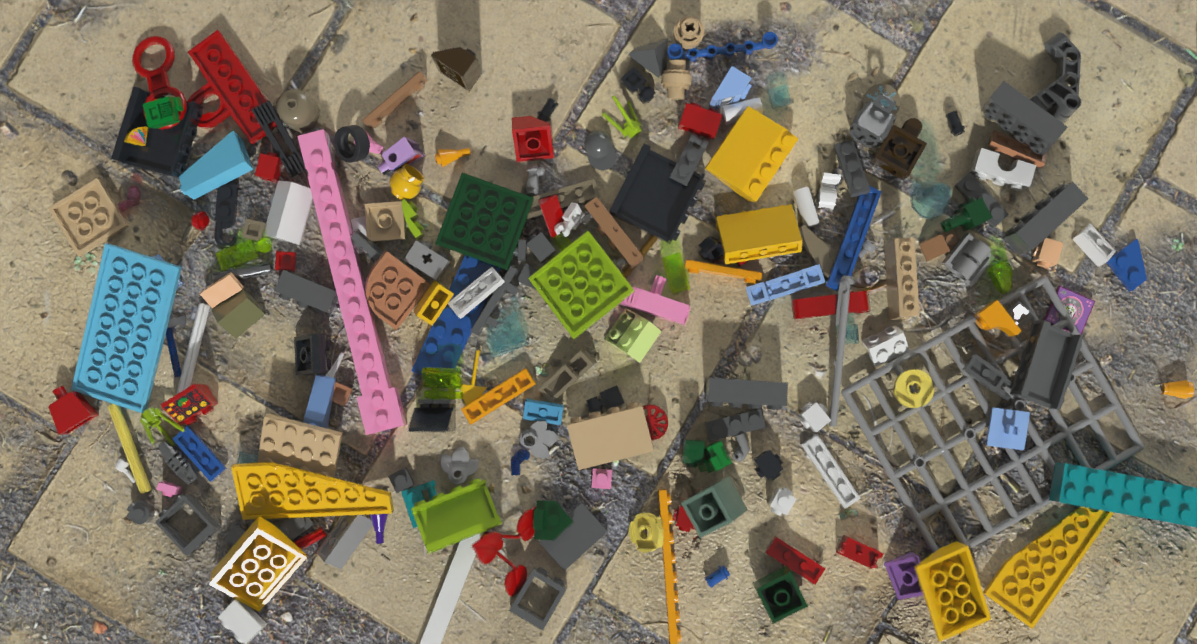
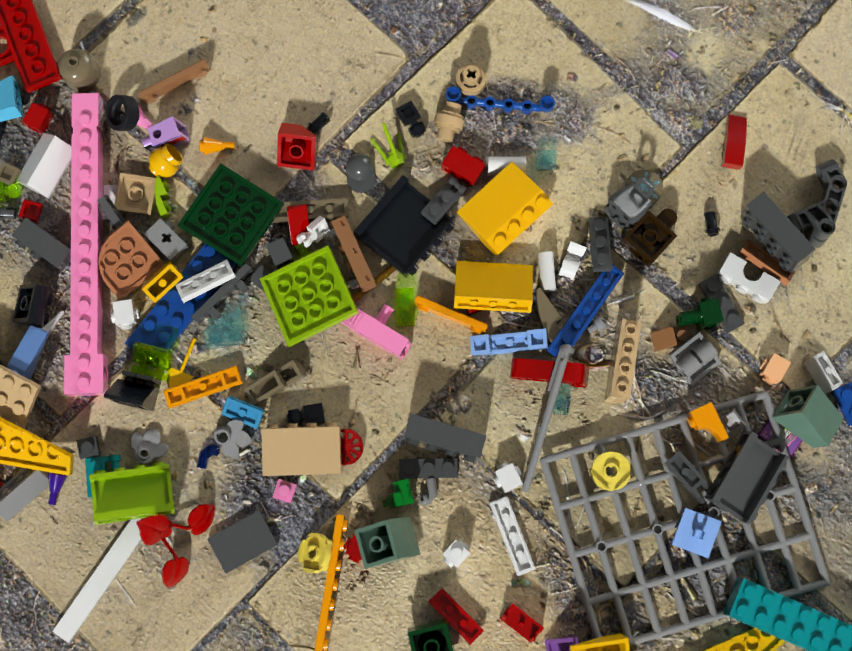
camera: 10 degrees right, 5 degrees down
black container [252,101,306,178] -> none
nougat plate [332,381,353,407] -> none
dark brown slope [431,47,482,92] -> none
dark grey window [509,567,567,631] -> none
dark grey plate [514,240,527,261] -> none
light grey arm [525,165,545,196] -> none
dark green plate [533,500,574,541] -> none
yellowish green slope [604,308,662,363] -> none
dark grey slope [629,38,668,78] -> none
dark green slope [681,439,705,468] -> none
black plate [698,236,724,264] -> none
blue pin [704,565,730,588] -> none
light blue slope [709,66,752,109] -> none
black brick [752,449,783,481] -> none
white bracket [862,325,910,367] -> none
clear light blue cone [910,181,952,219] -> none
clear neon green rock [987,259,1013,294] -> none
dark grey brick [1003,182,1089,255] -> none
none -> white brick [111,299,140,330]
none -> red slope [721,114,747,170]
none -> sand green slope [772,385,844,448]

